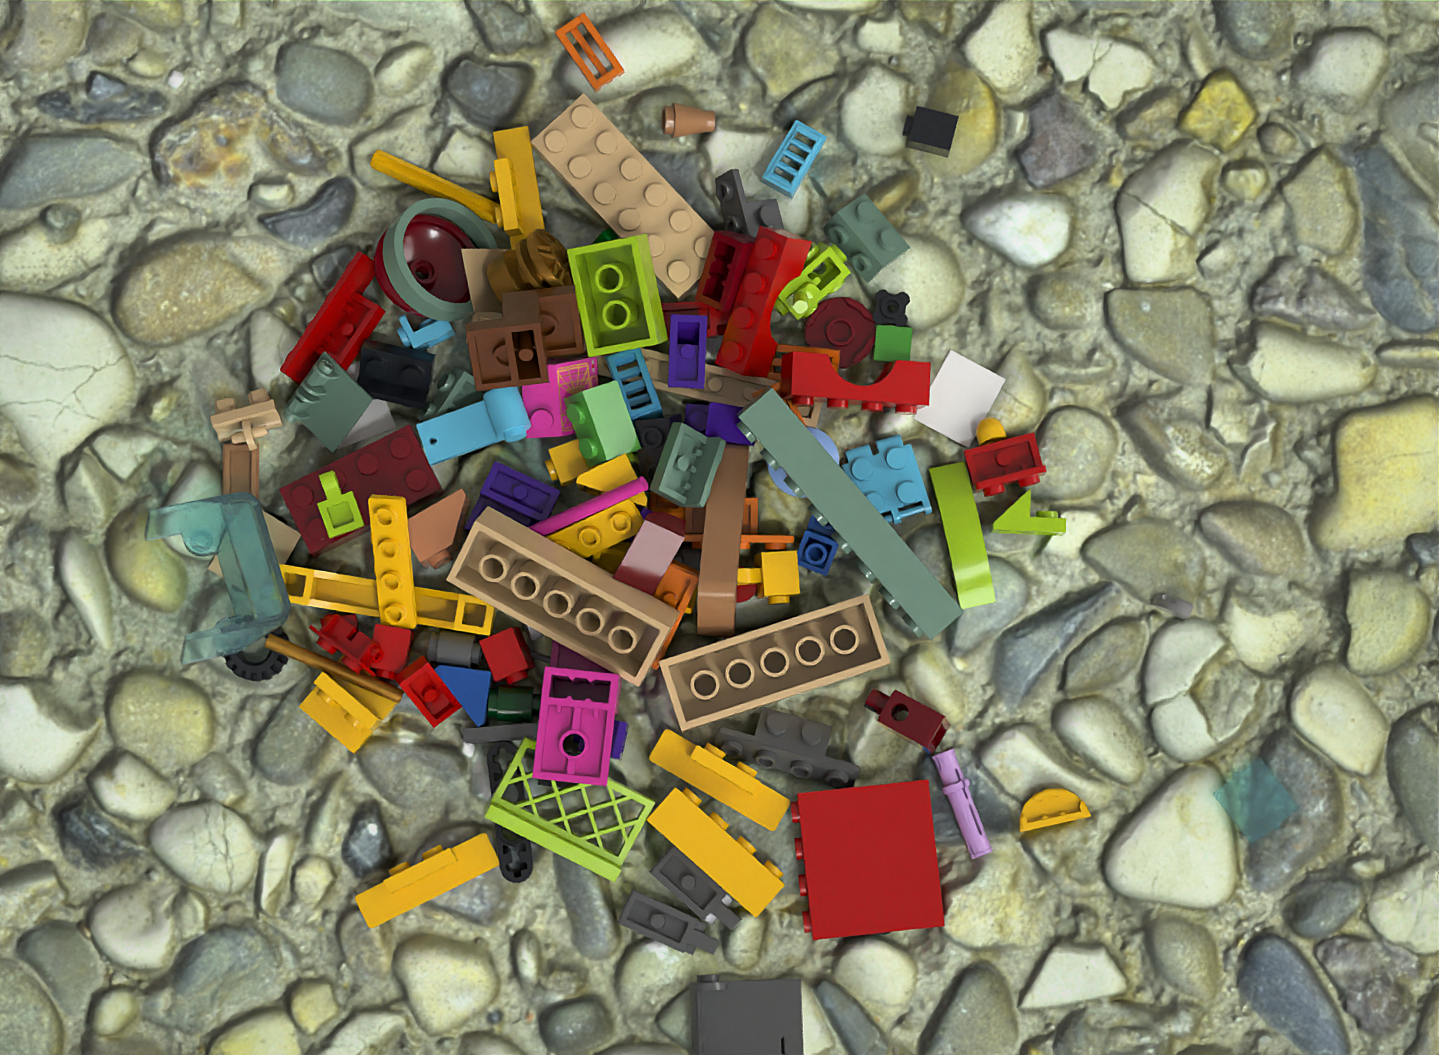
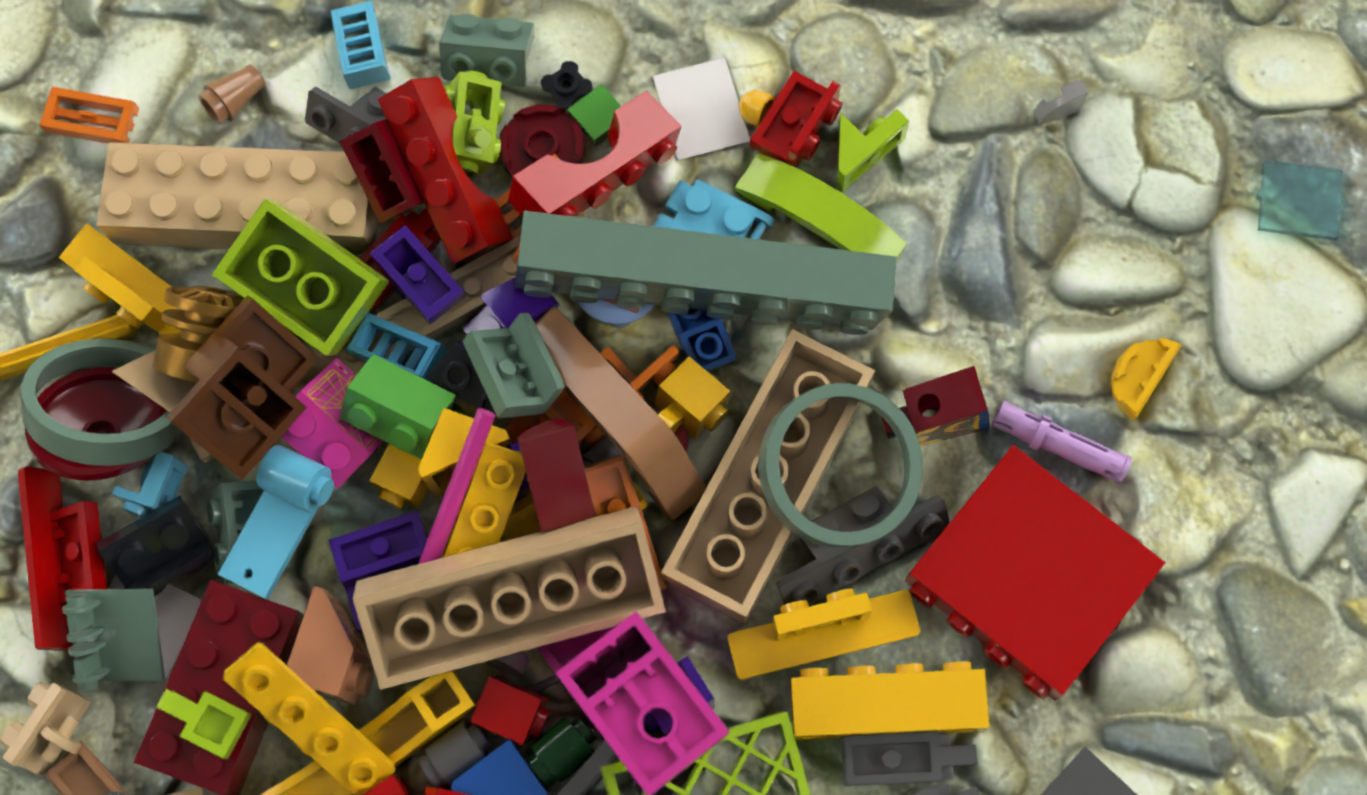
camera: 40 degrees left, 10 degrees down
none -> sand green piece [758,383,923,548]

